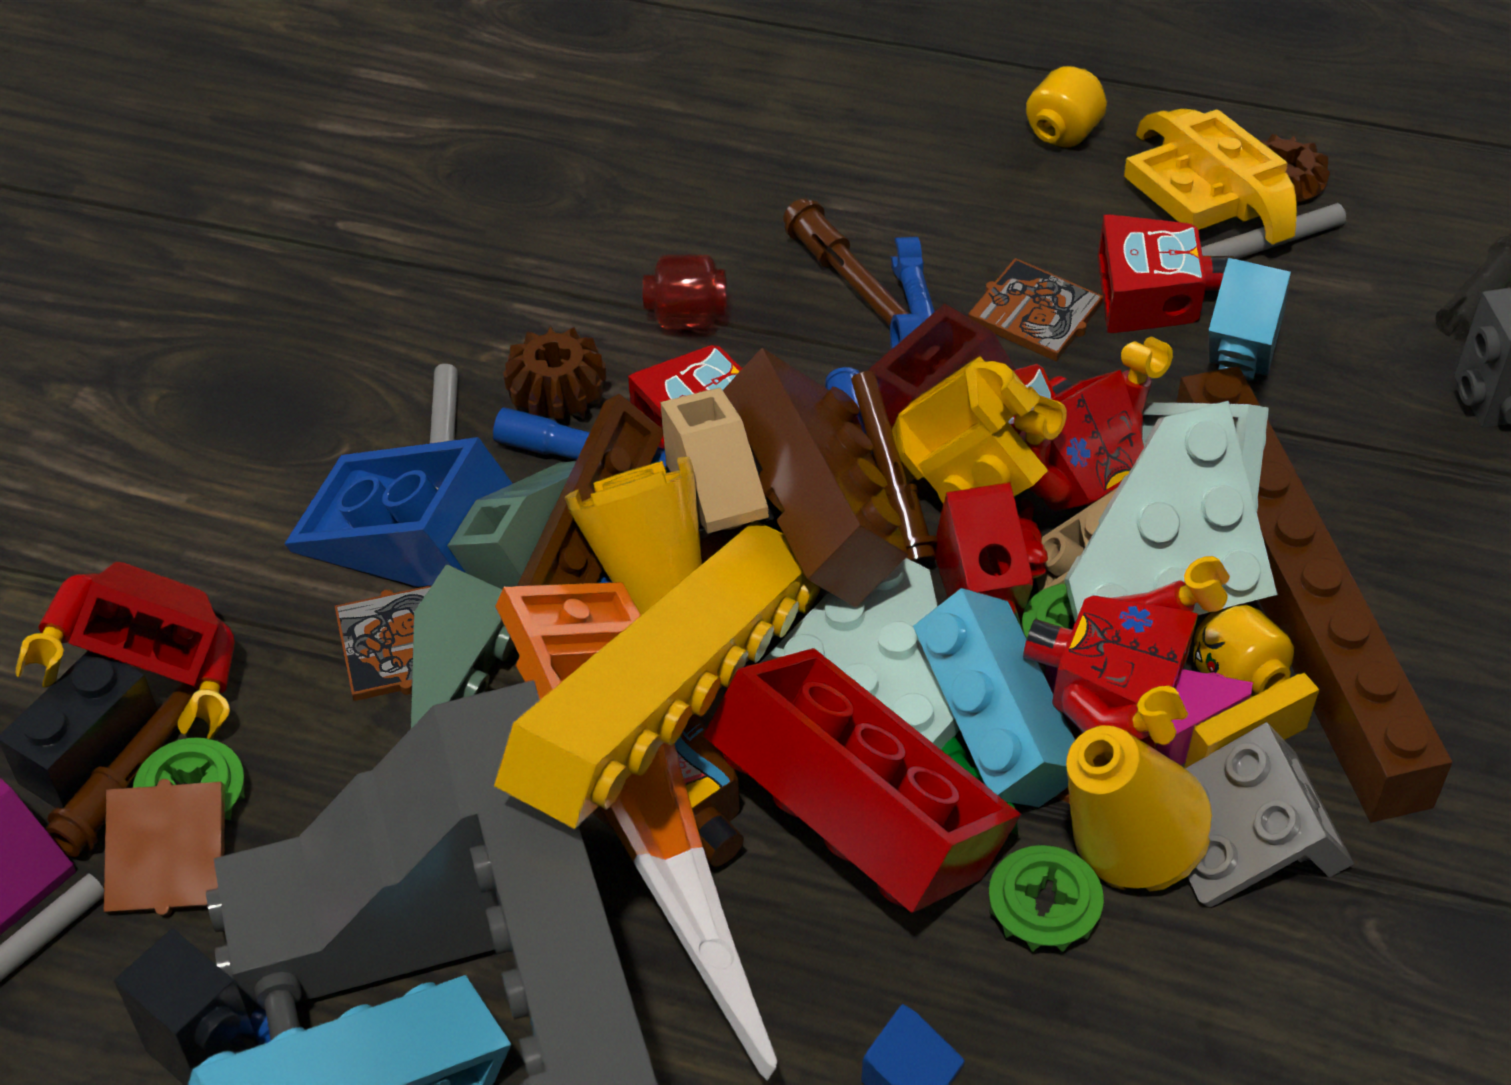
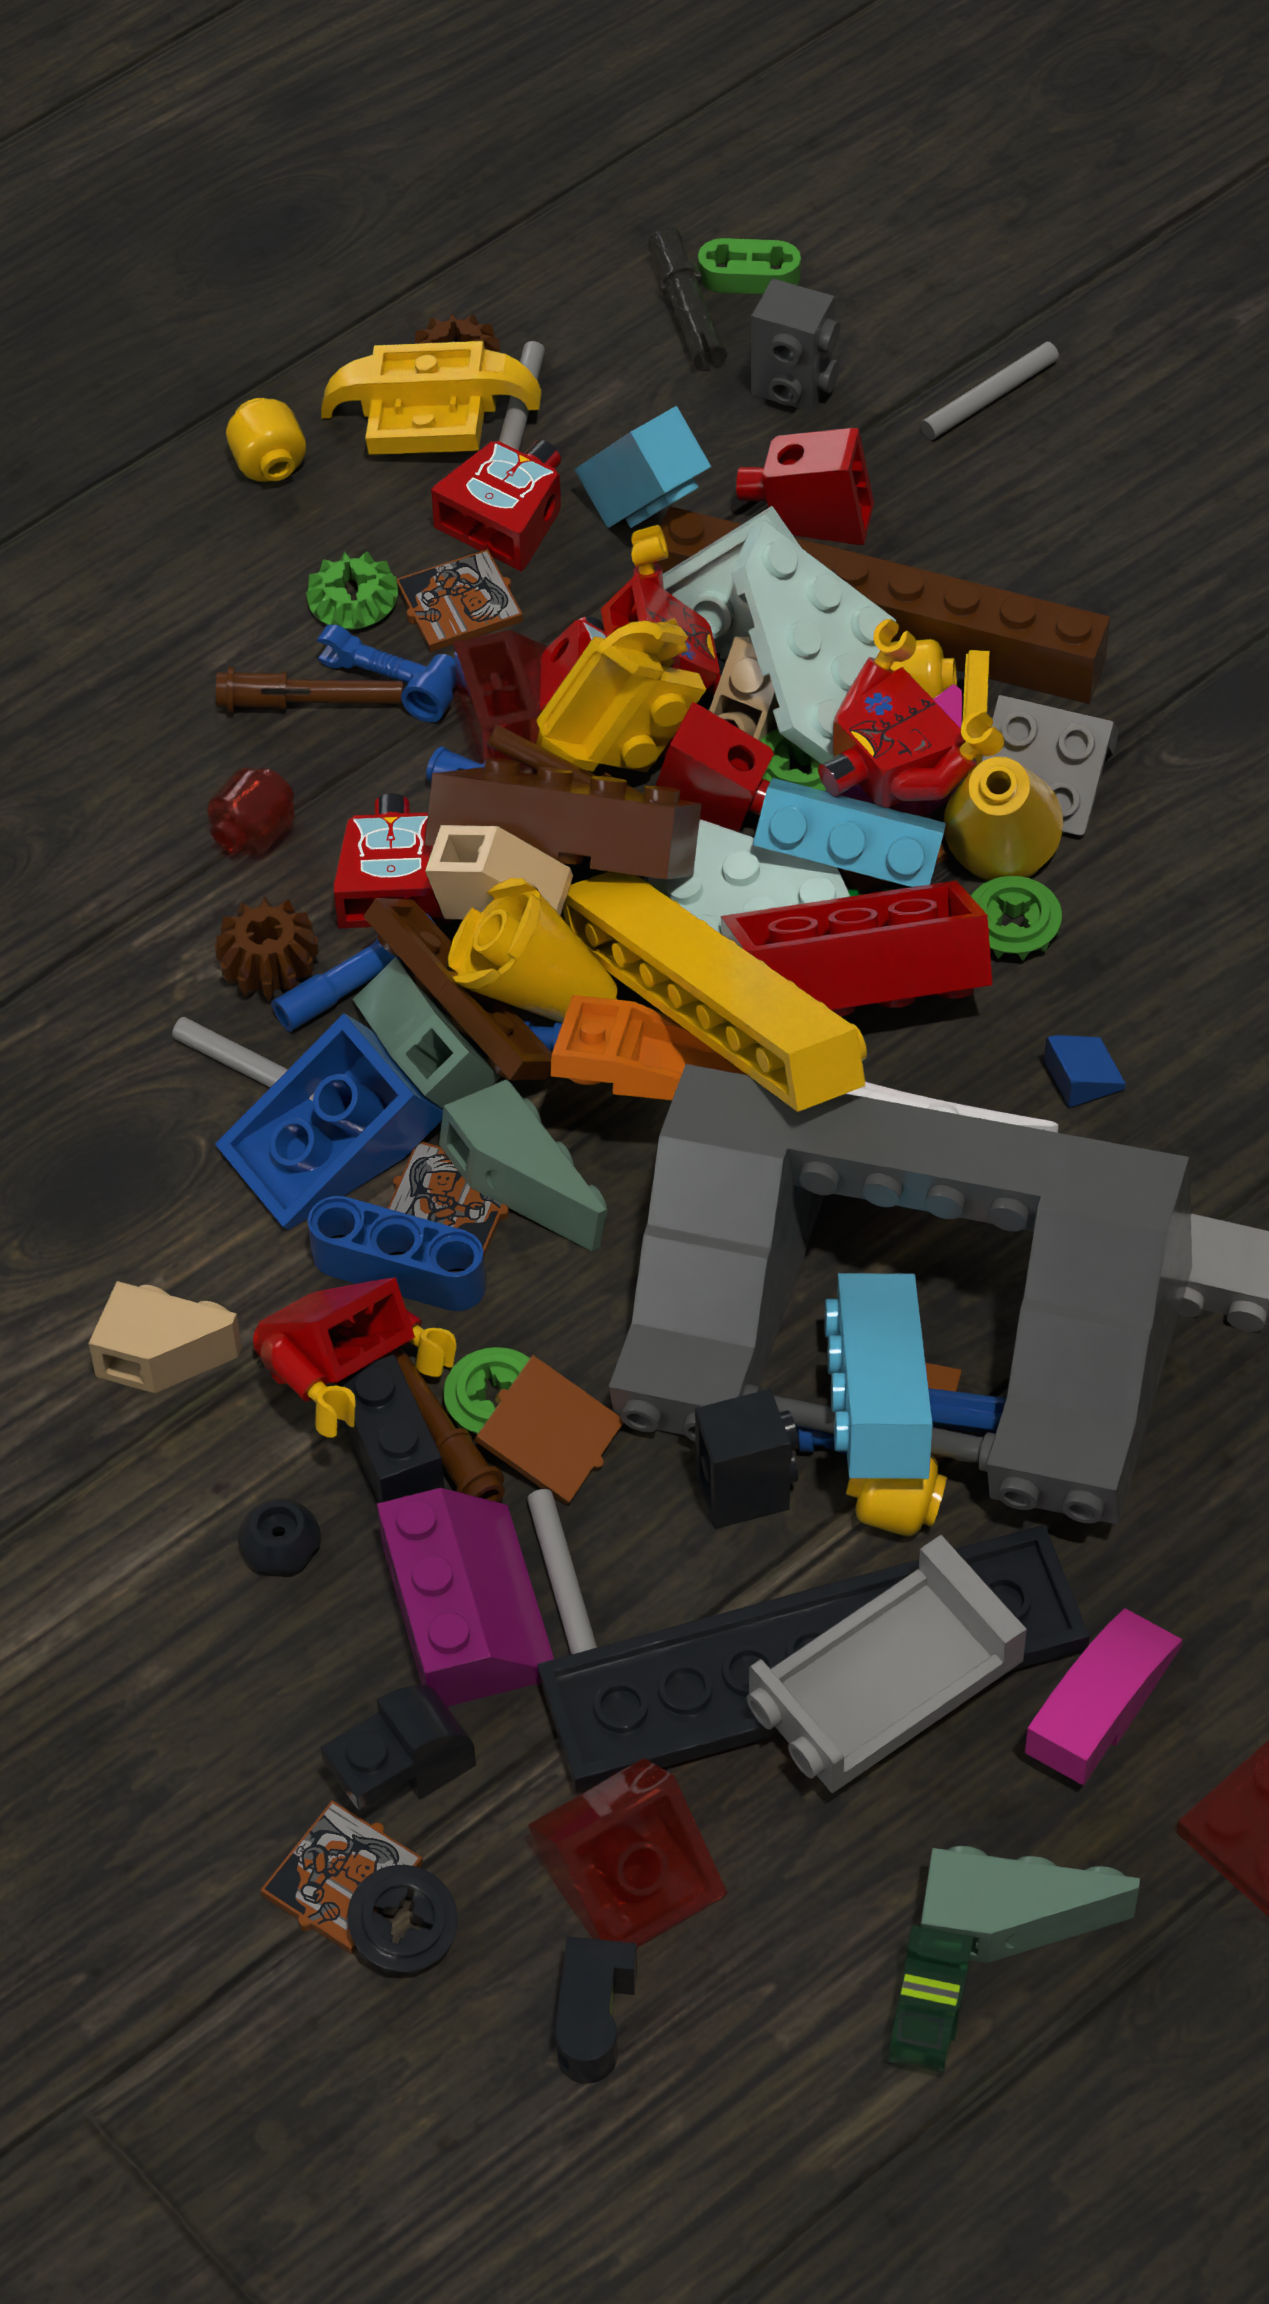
camera: 55 degrees left, 5 degrees up
none -> tan slope [88,1281,242,1393]
none -> bright green gear [306,551,398,629]
none -> blue beam [307,1196,486,1311]
none -> red torso [736,428,874,545]

